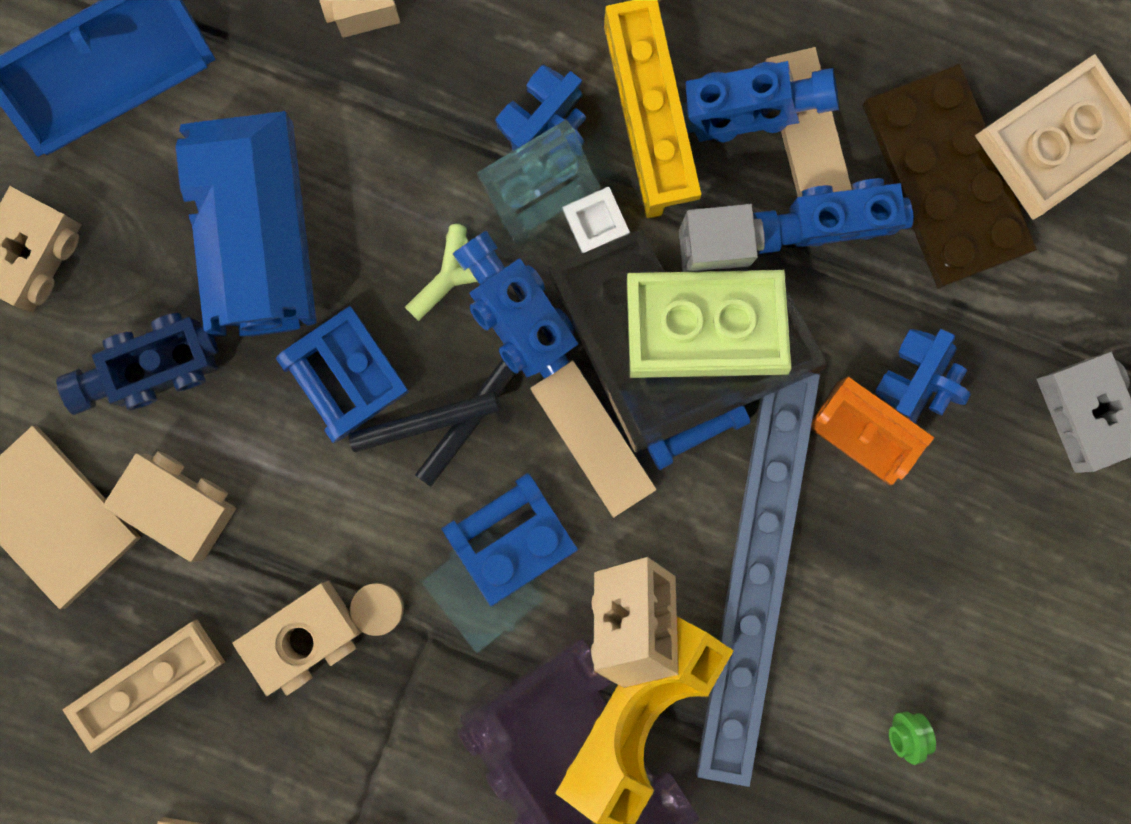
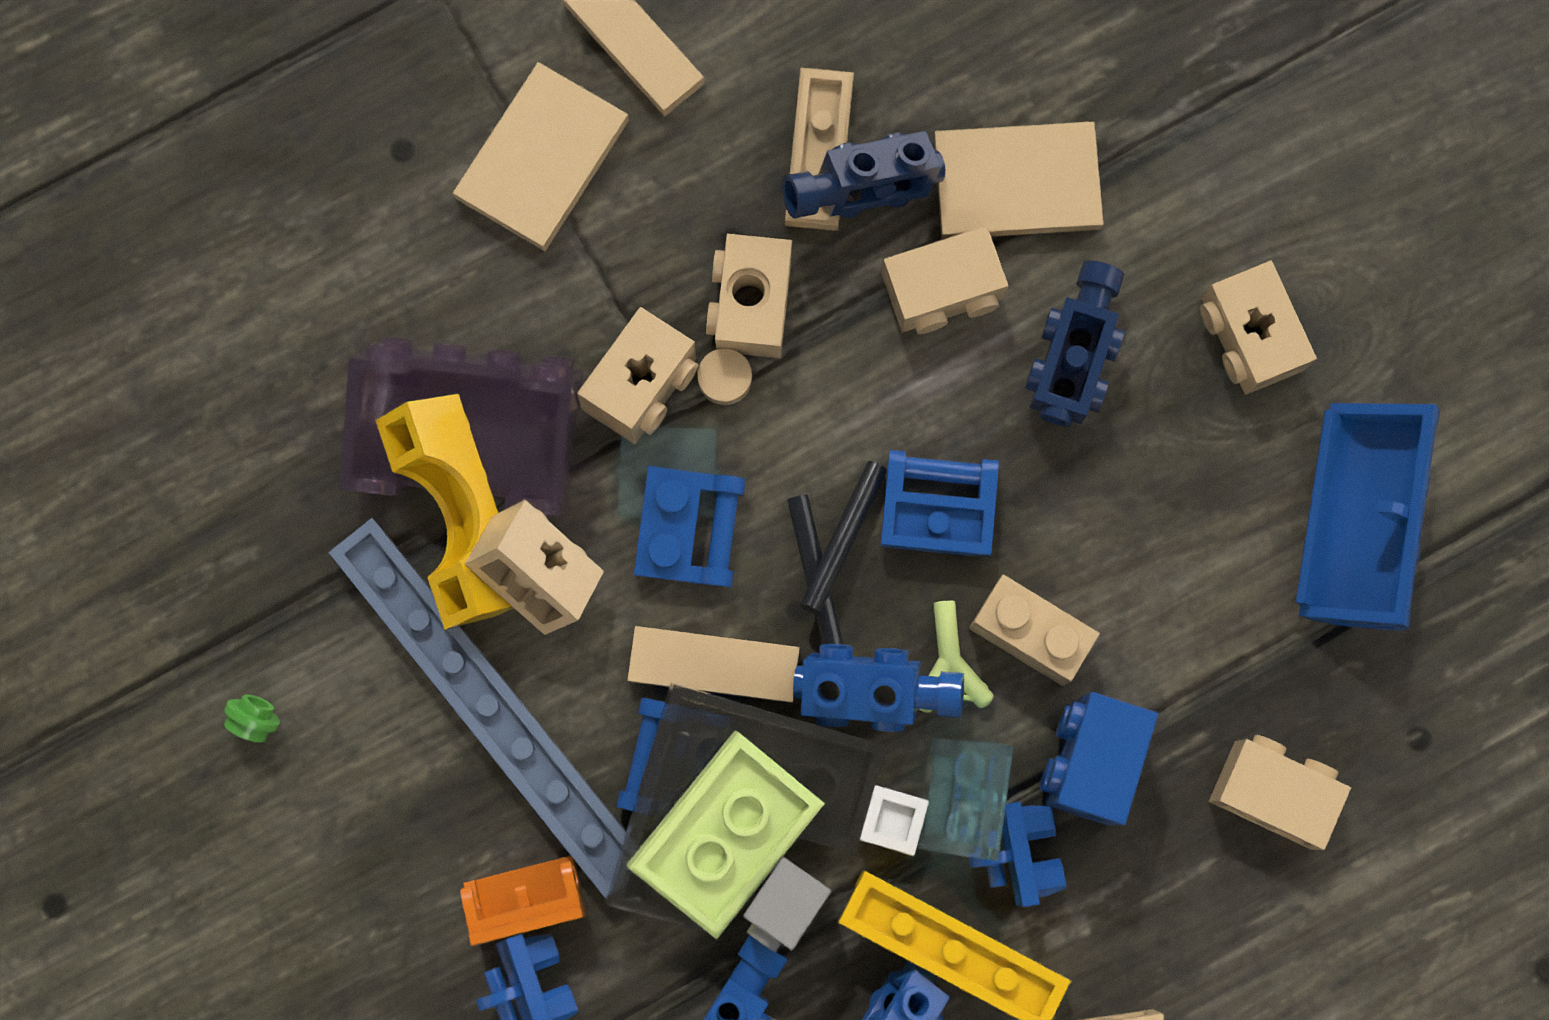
camera: 135 degrees right, 5 degrees down
blue brick [176,111,317,336] -> none
none -> tan brick [577,307,698,444]
none -> dark blue brick [782,131,946,219]
none -> tan brick [968,574,1100,686]
none -> blue brick [1039,692,1158,826]

